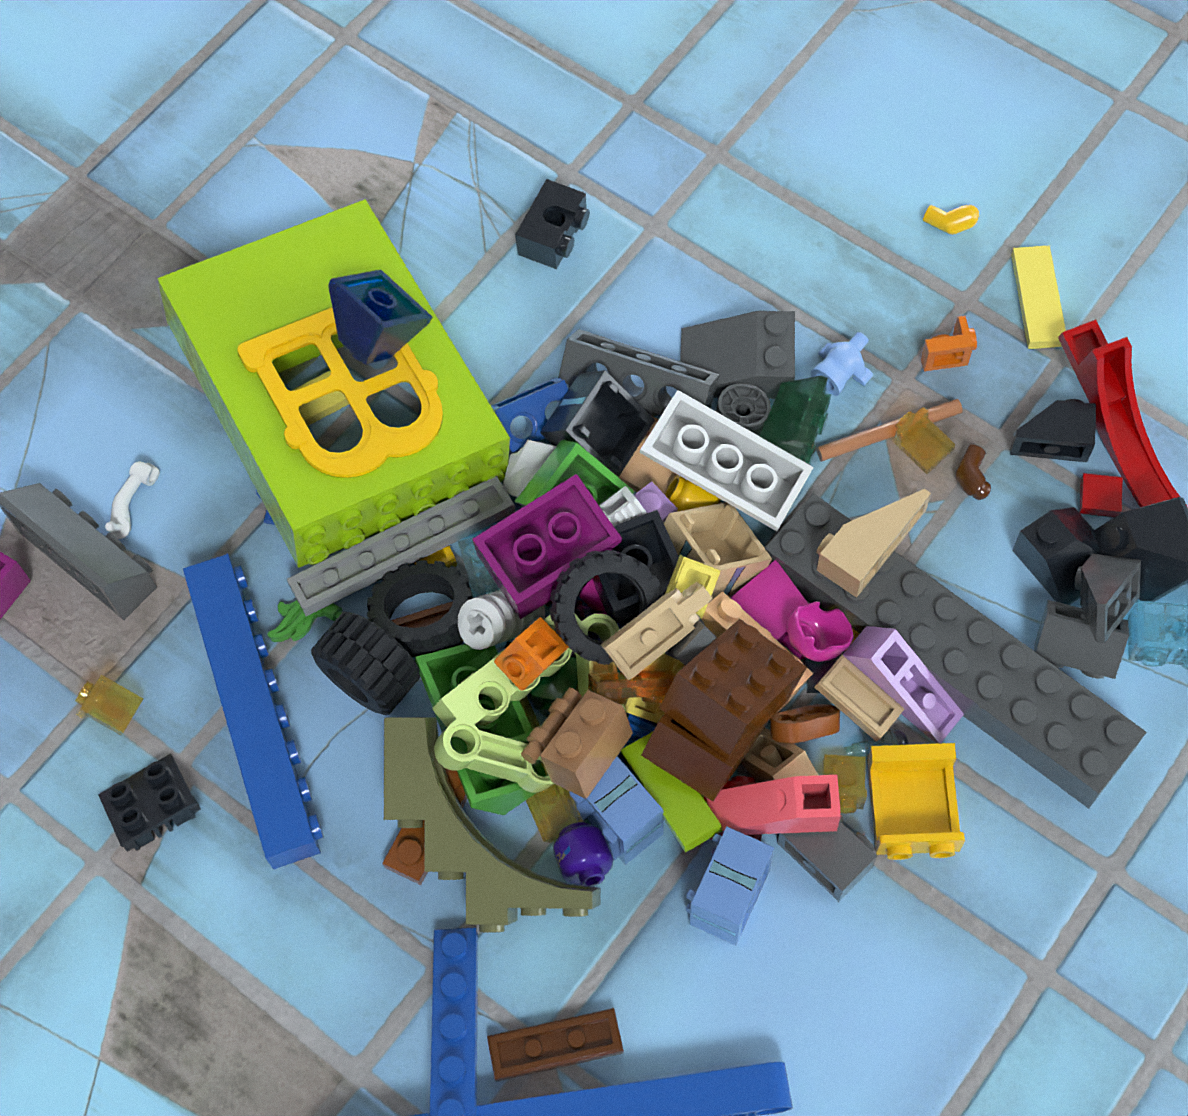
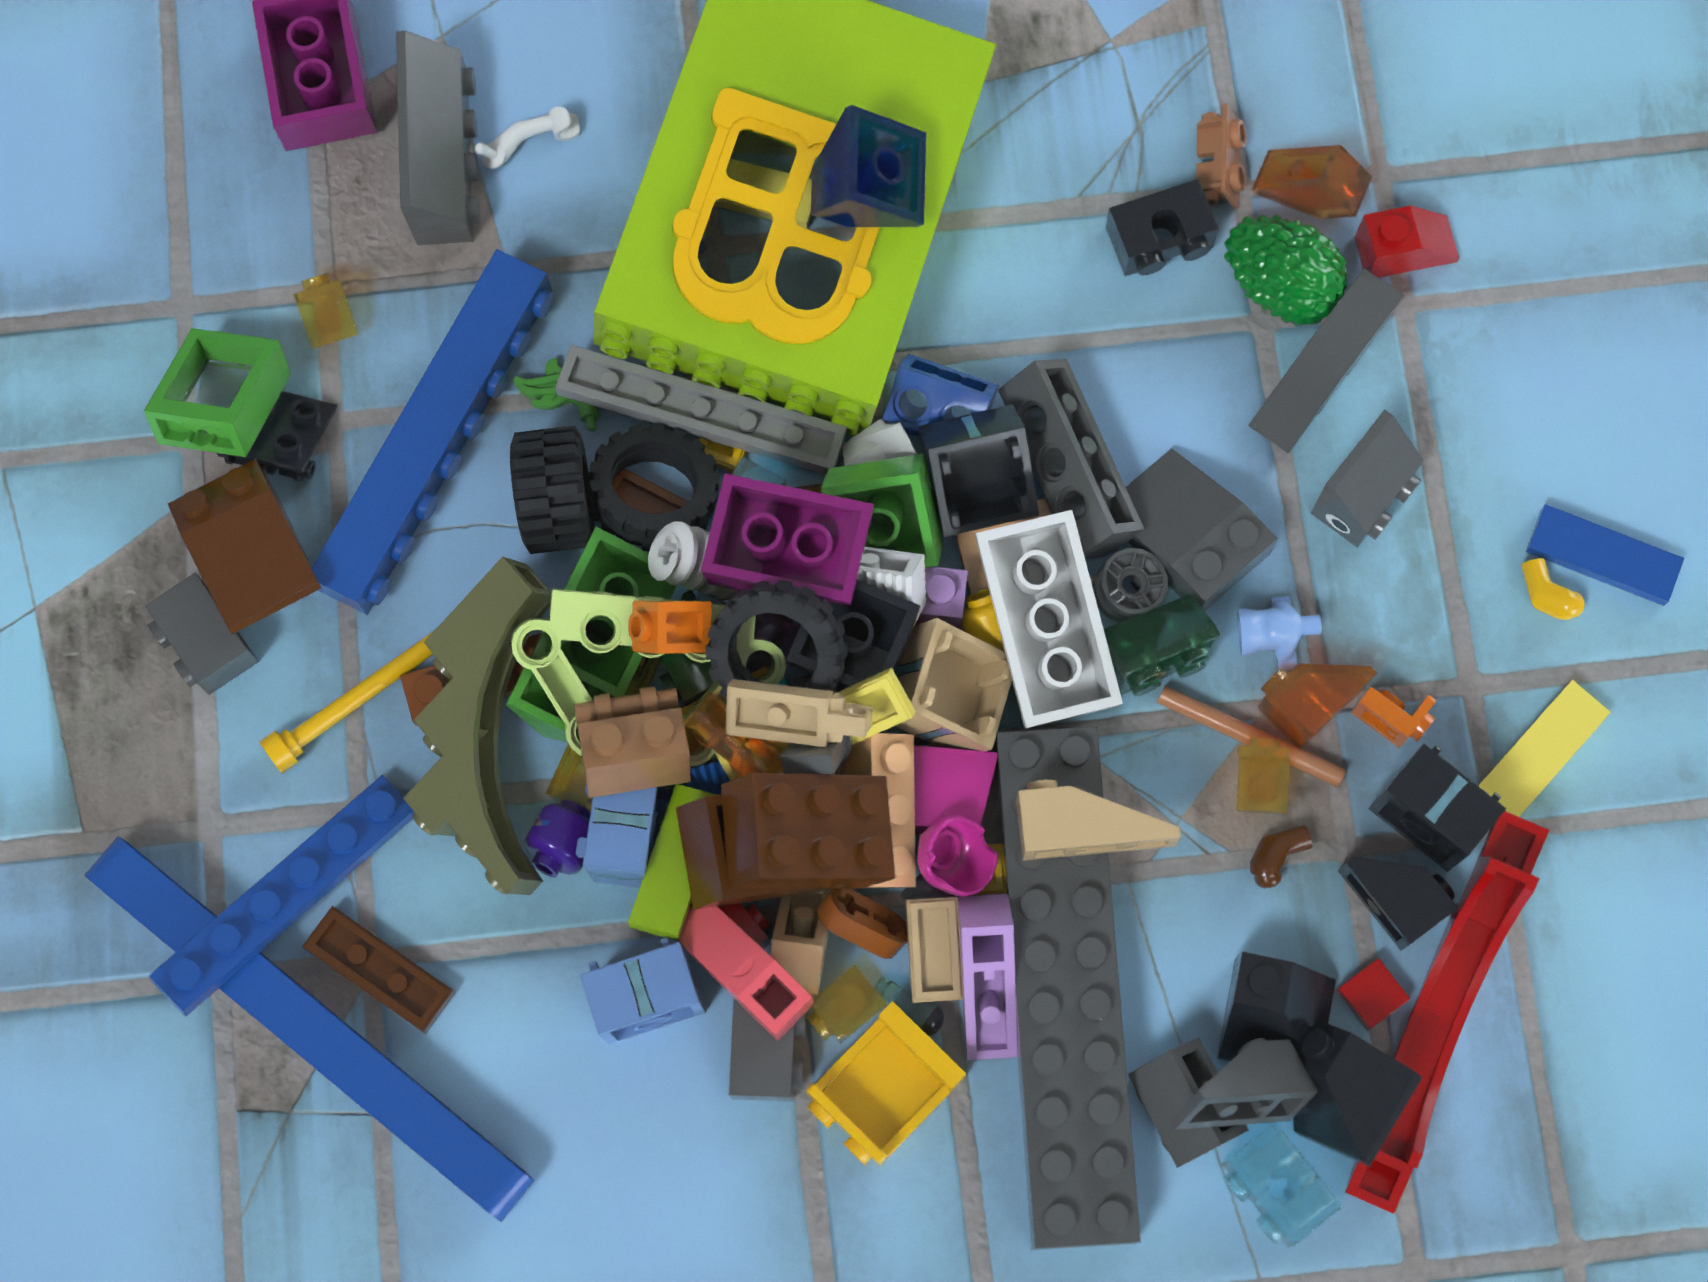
camera: 45 degrees right, 10 degrees up
none -> bright green window [144,328,291,457]
none -> dark grey brick [145,573,259,695]
none -> reddish brown slope [167,459,321,634]
none -> yellow piece [259,630,435,774]
none -> nougat hinge [1196,103,1246,209]
none -> green piece [1224,215,1348,326]
none -> dark grey slope [1248,269,1404,453]
none -> clear orange slope [1252,145,1372,219]
none -> clear orange slope [1258,664,1377,748]
none -> dark grey slope [1311,410,1424,548]
none -> red slope [1354,205,1459,278]
none -> black container [1368,744,1507,872]
none -> blue tile [1525,504,1684,606]

